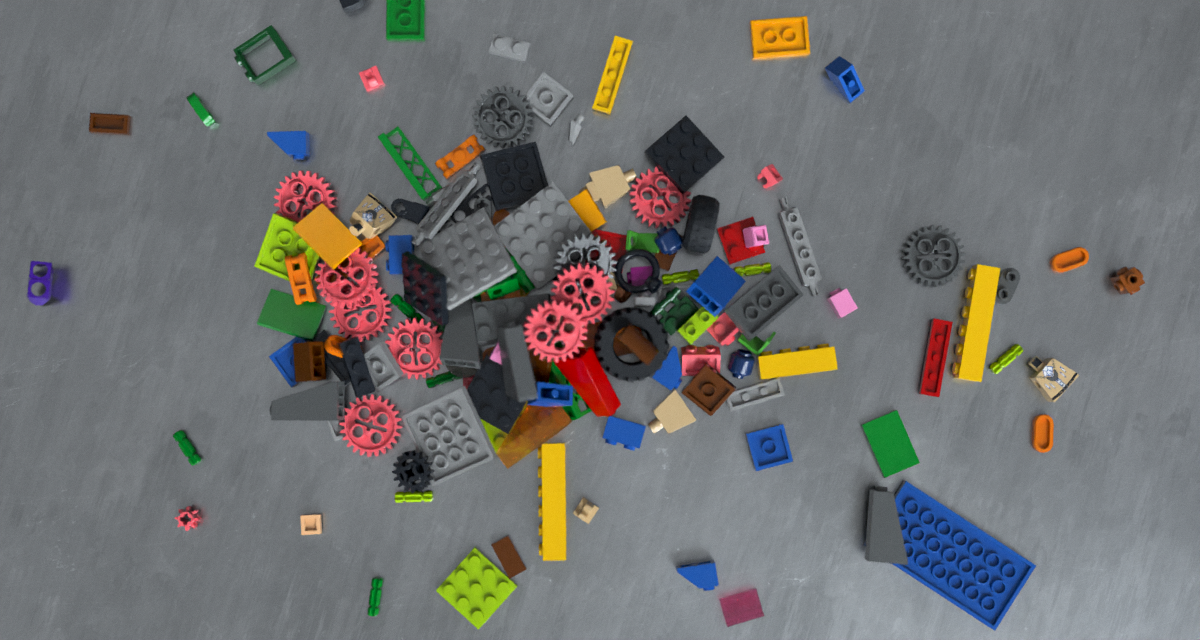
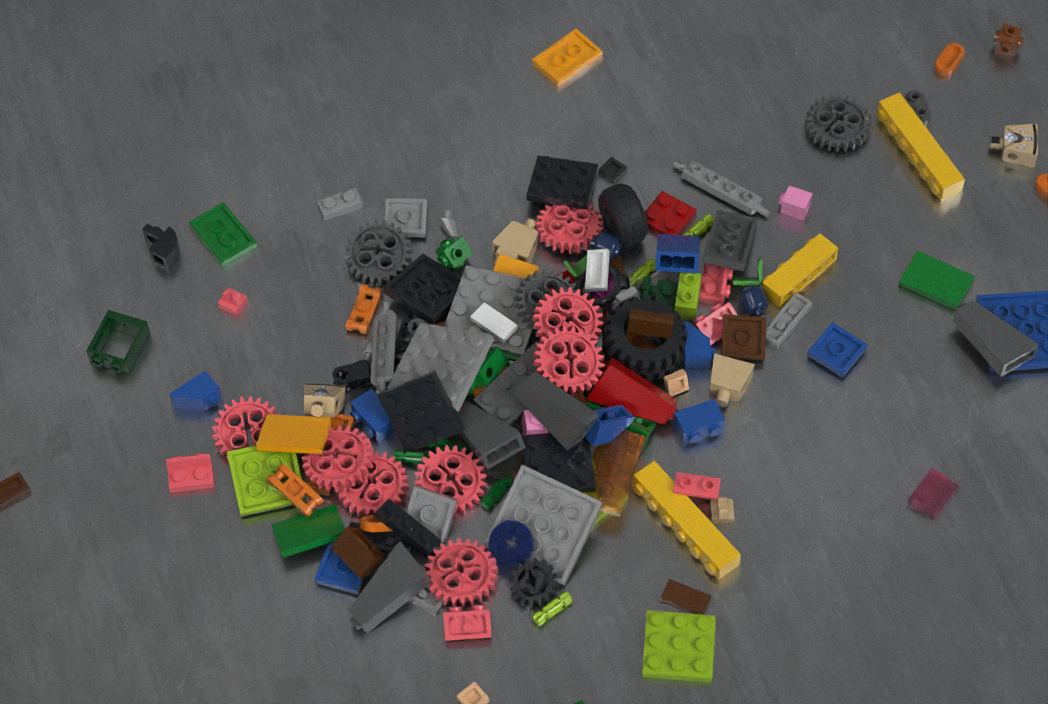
camera: 30 degrees left, 30 degrees down
dark purple piece [27,261,54,306] -> none
green beam [186,92,216,127] -> none
green fence [378,126,442,201] -> none
yellow plate [592,36,633,114] -> none
blue slope [676,560,719,591] -> none
bright pink slope [743,225,769,248] -> none
coral tile [757,164,783,188] -> none
blue slope [825,56,865,103] -> none
red plate [919,318,953,397] -> none
lime axle [989,344,1024,374] -> none
none -> coral bracket [166,453,214,493]
none -> green brick [435,236,473,269]
none -> coral bracket [443,605,491,641]
none -> white tile [470,302,518,343]
none -> clear blue plate [488,520,535,566]
none -> white tile [585,249,610,292]
none -> pearl dark grey tile [598,157,627,184]
none -> light nougat plate [664,369,689,397]
none -> coral bracket [673,472,721,500]

